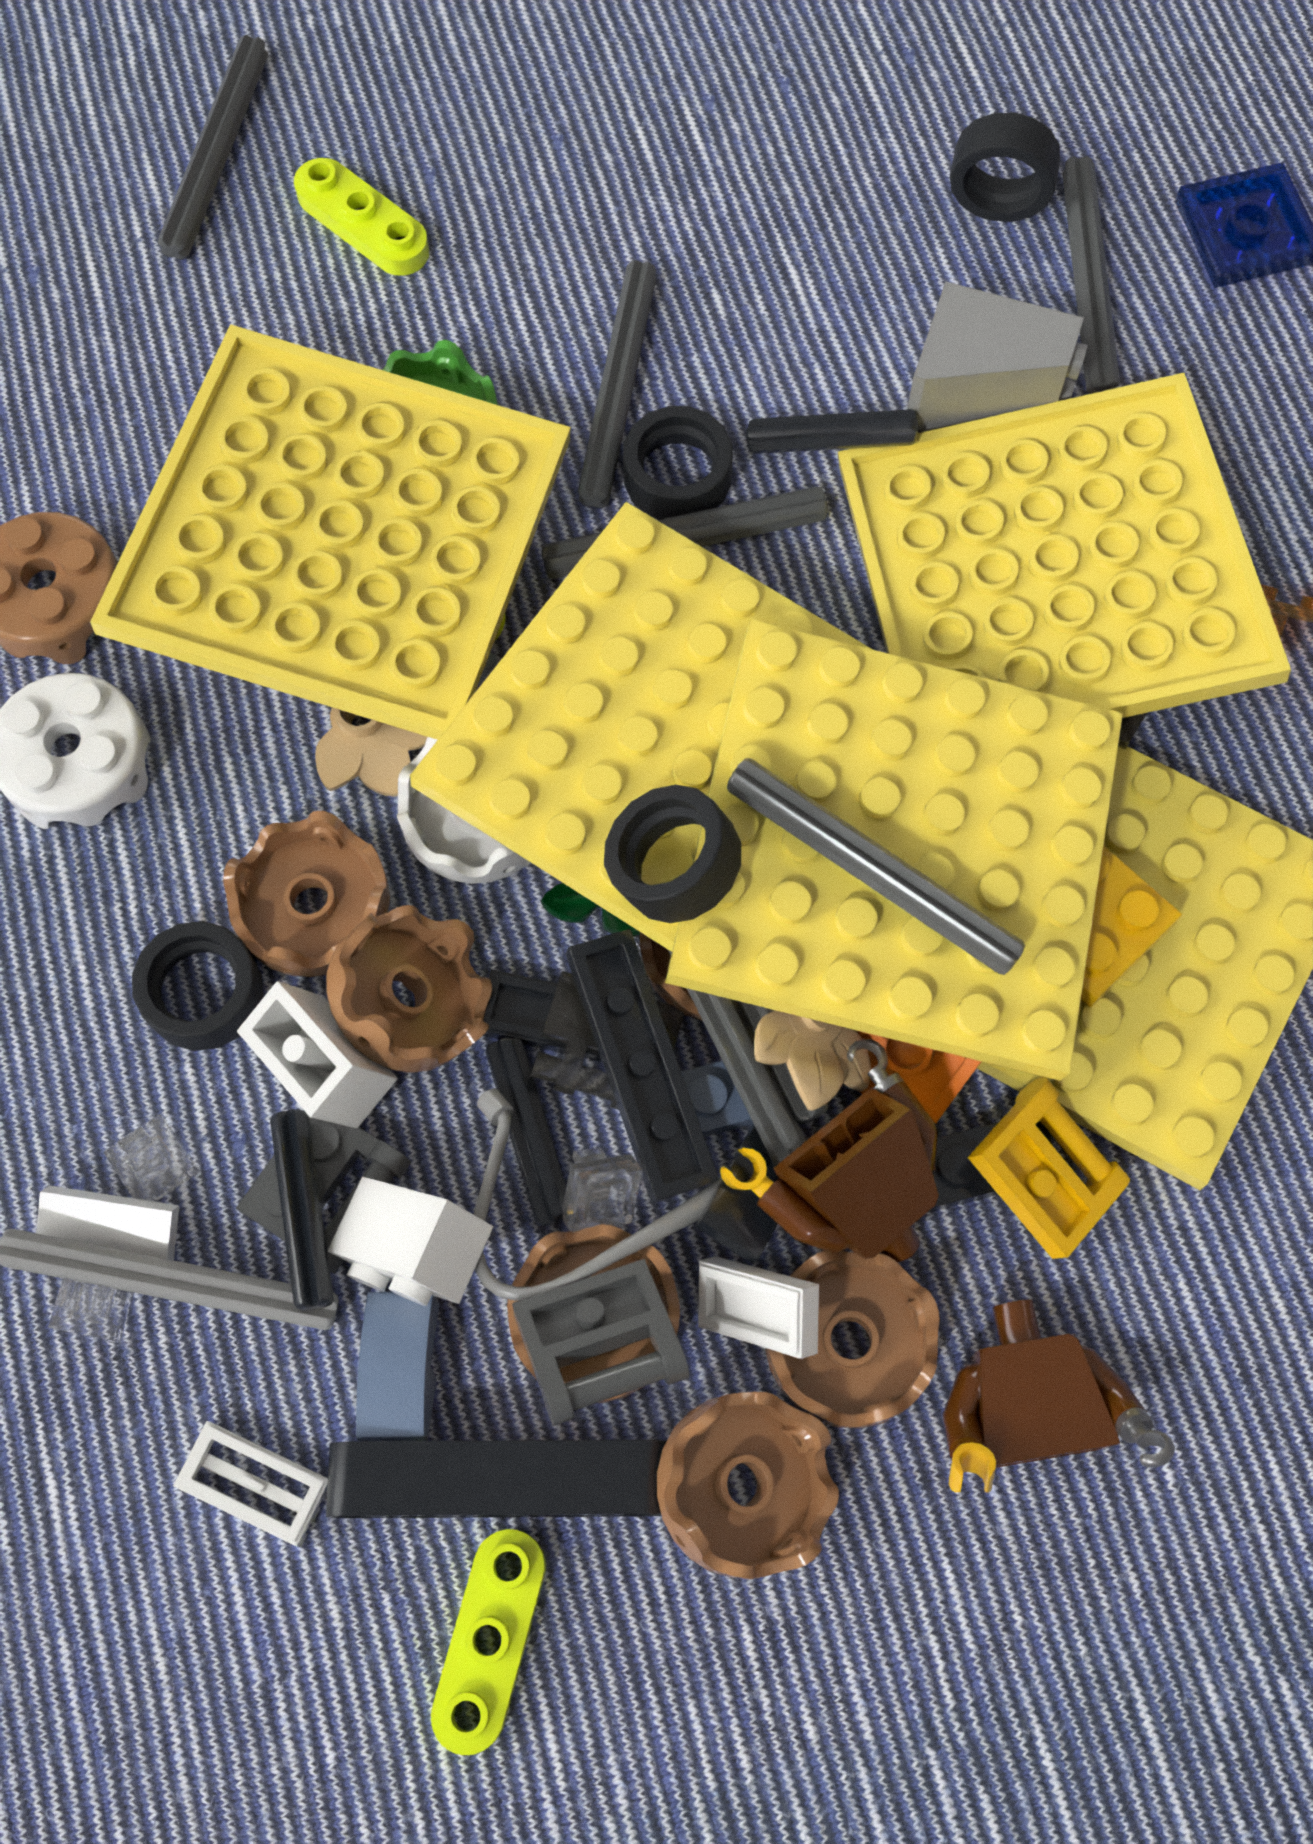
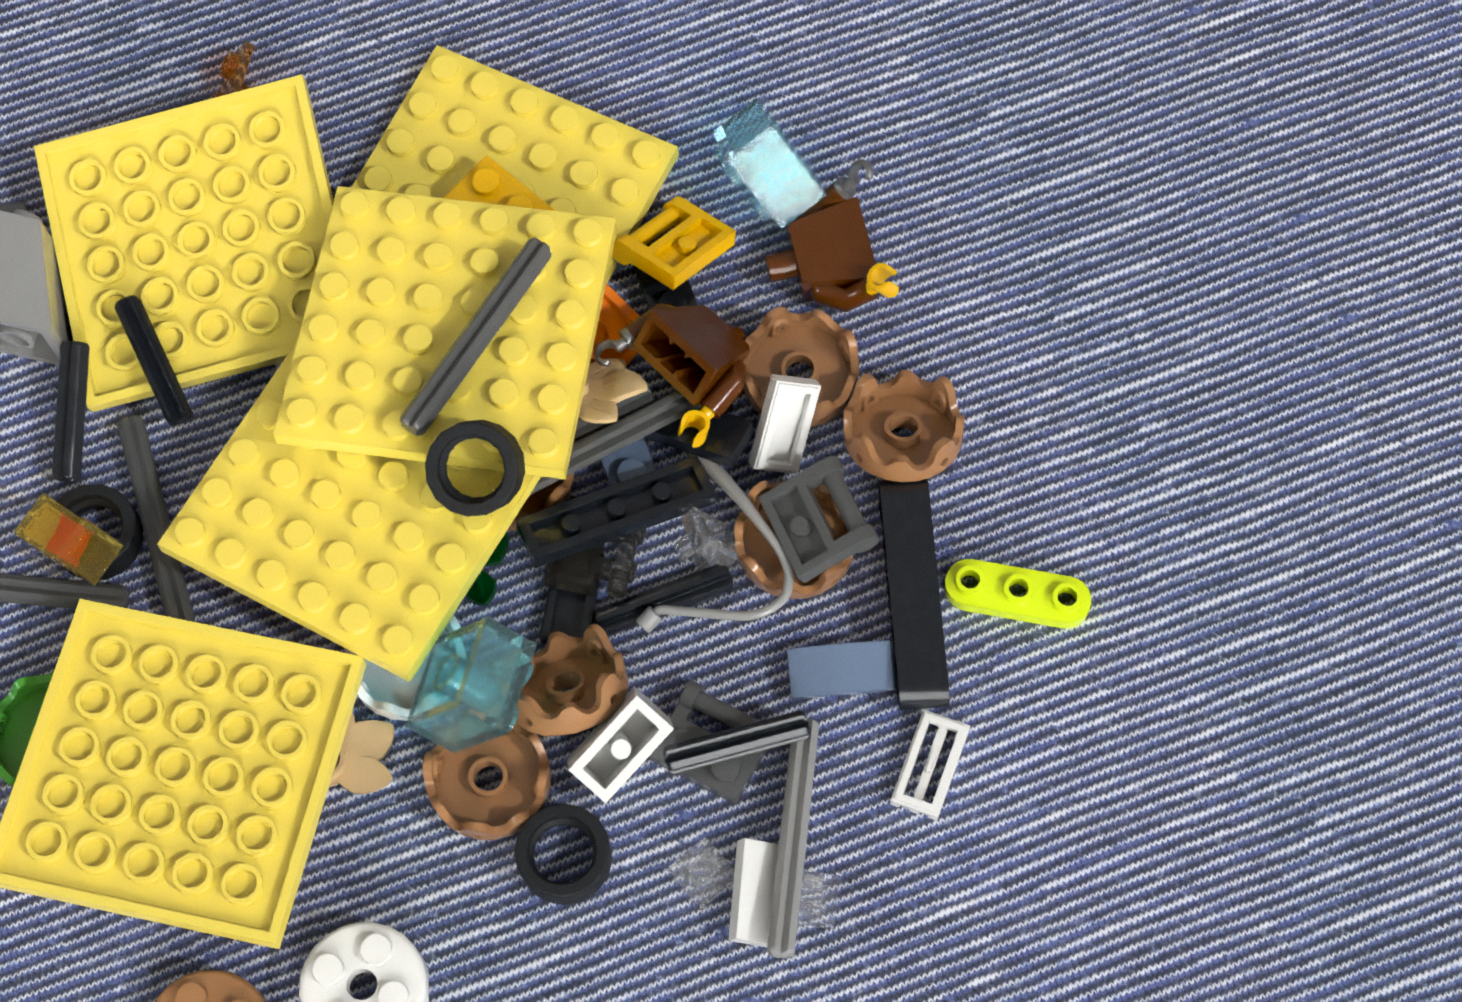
camera: 90 degrees left, 0 degrees up
white brick [327,1176,493,1306] -> none
none -> clear yellow slope [14,493,124,586]
none -> black axle [114,295,193,426]
none -> clear light blue brick [405,617,537,753]
none -> clear light blue brick [713,98,826,229]

